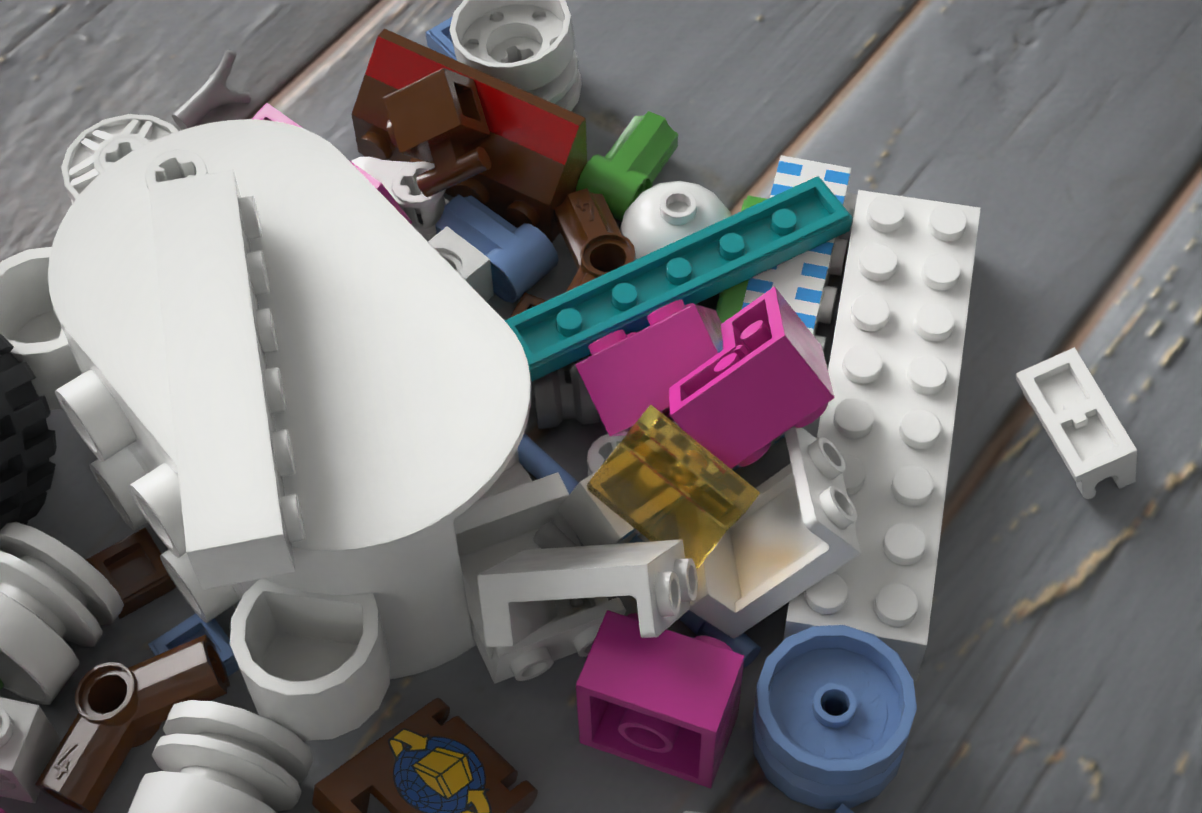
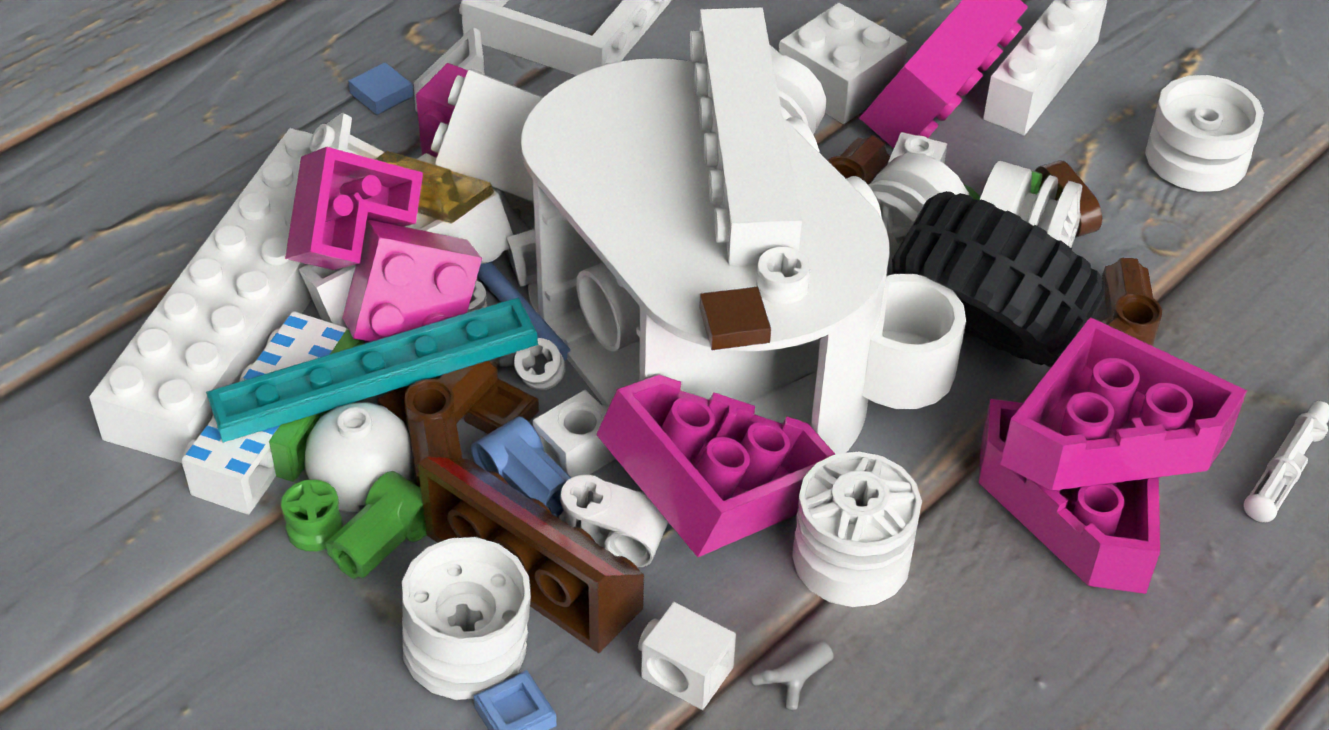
camera: 175 degrees left, 10 degrees down
reddish brown brick [383,68,491,197] -> none
medium blue wheel [752,625,917,809] -> none
white hinge [1016,347,1137,499] -> none
none -> bright green wheel [281,479,343,551]
none -> white brick [638,602,736,710]
none -> reddish brown tile [699,286,771,351]

